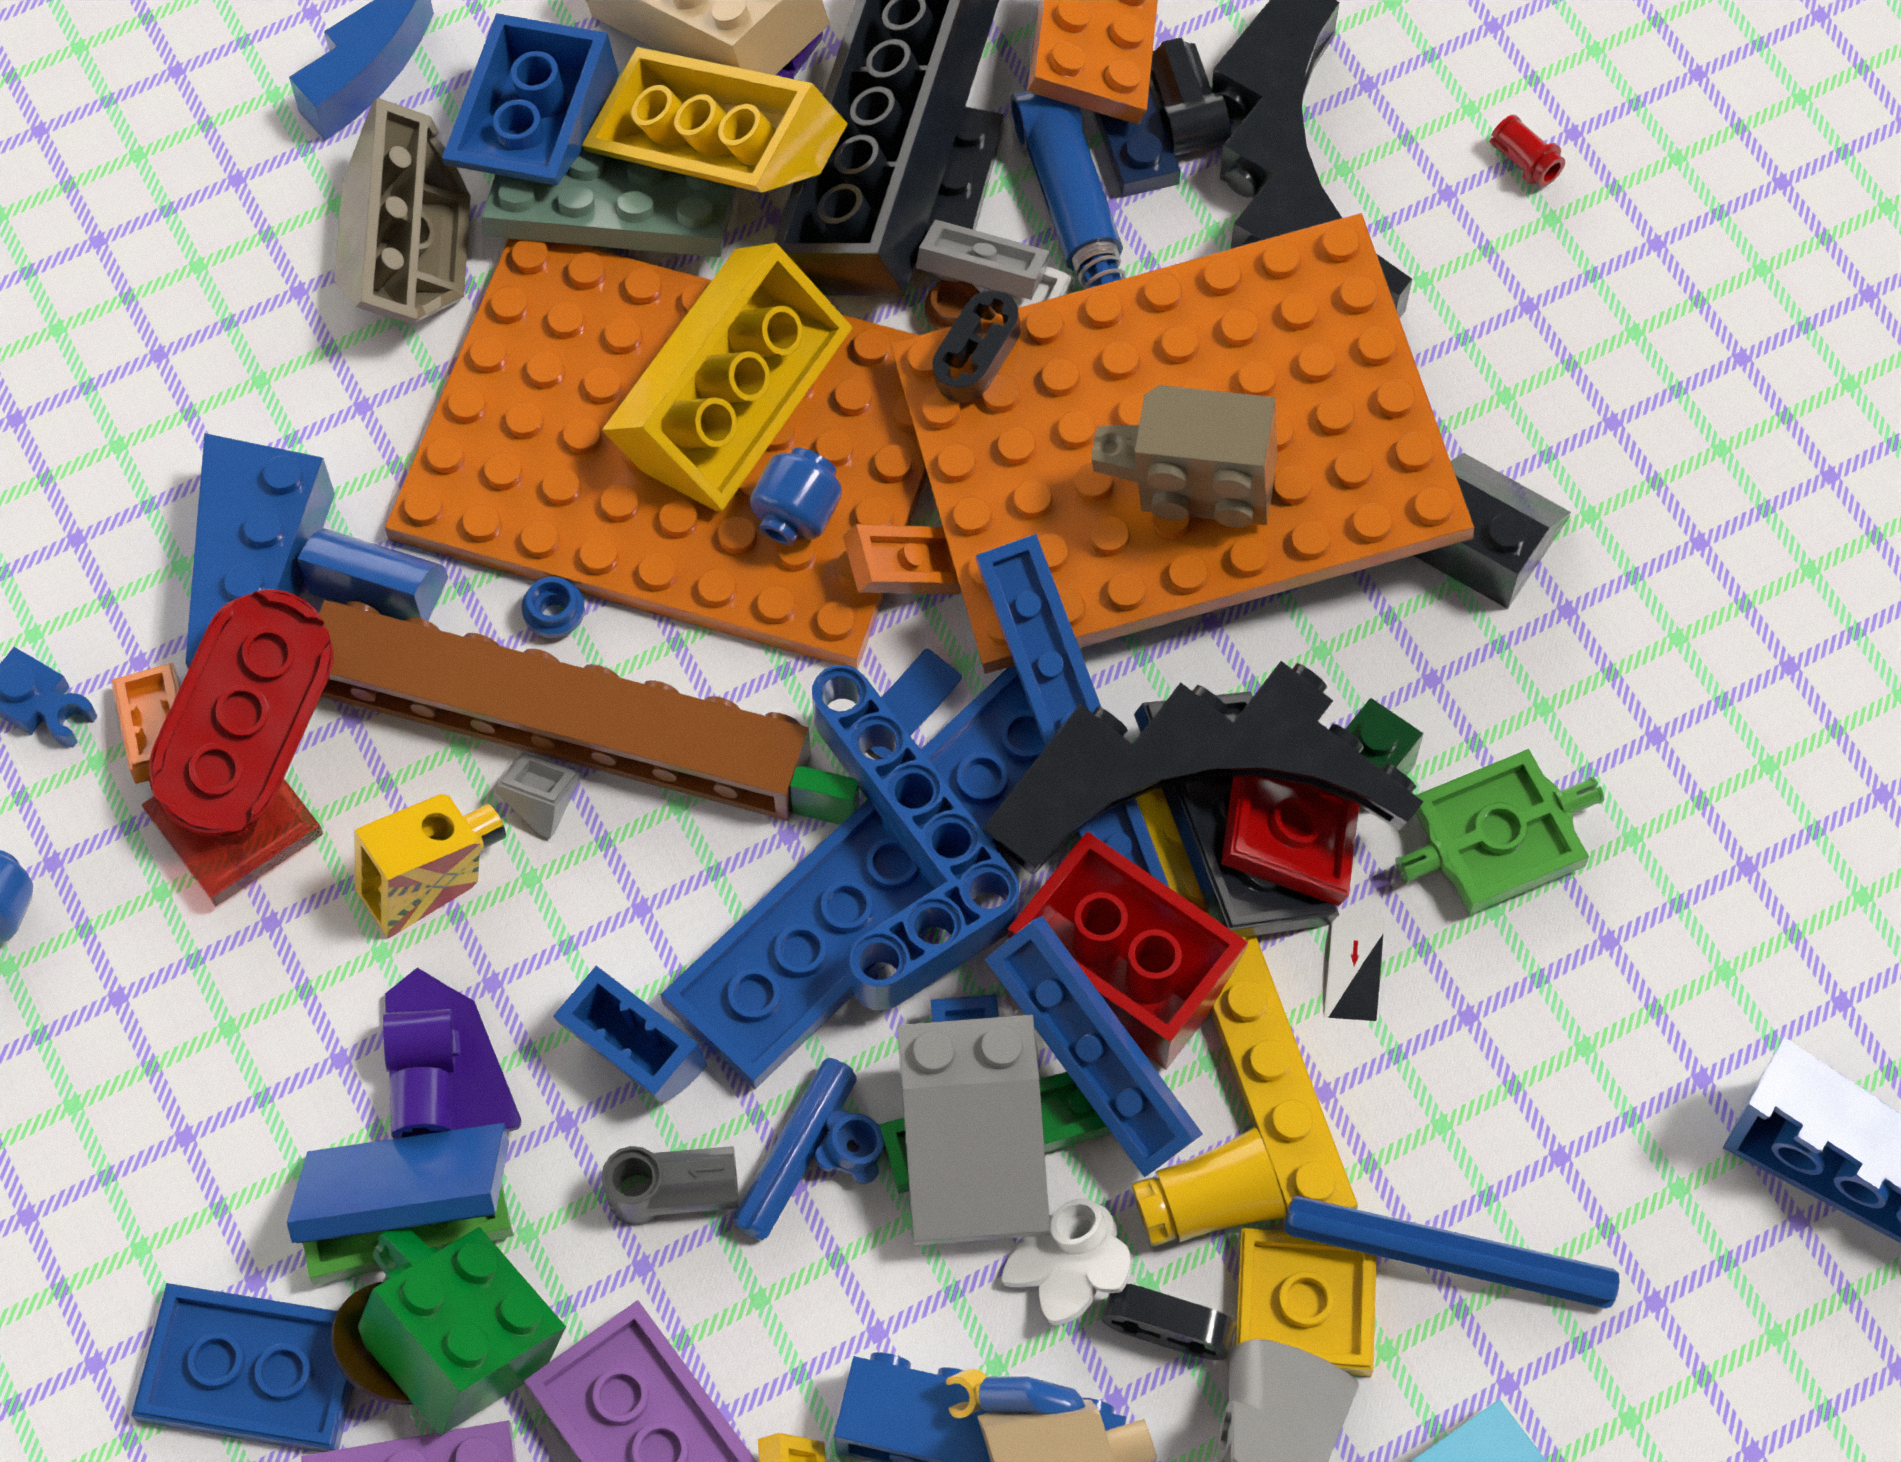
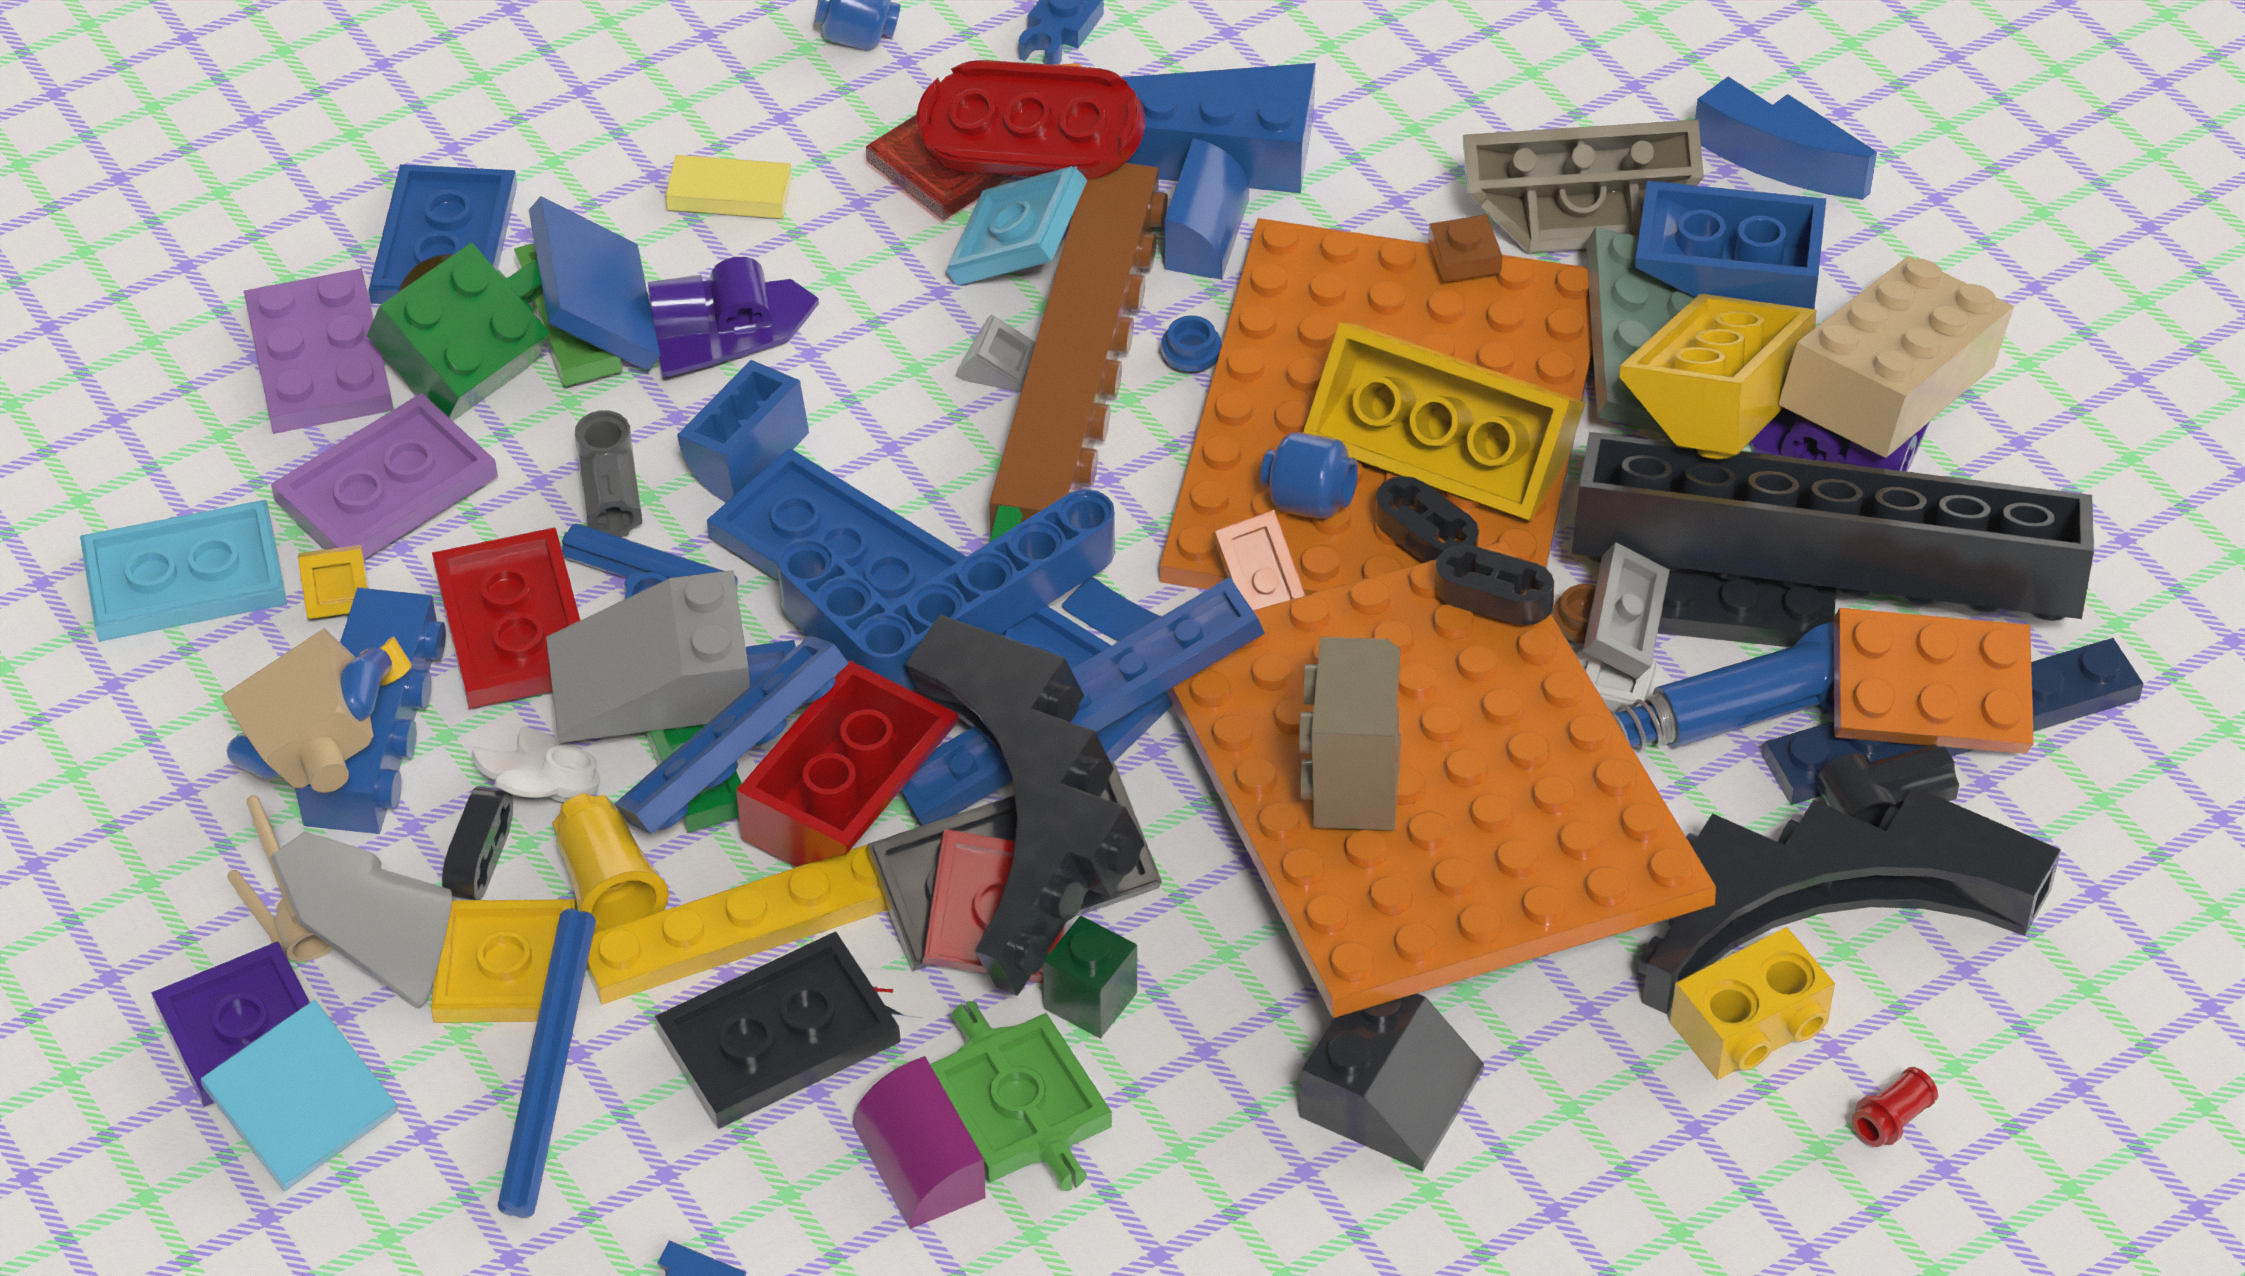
camera: 85 degrees right, 15 degrees down
yellow torso [354,794,506,939] -> none
none -> red plate [432,527,580,709]
none -> black plate [655,931,901,1129]
none -> light yellow tile [666,155,792,219]
none -> magenta brick [853,1056,986,1229]
none -> medium azure tile [946,166,1087,286]
none -> black beam [1375,476,1479,562]
none -> dark orange plate [1428,214,1503,282]
none -> yellow brick [1670,927,1835,1080]

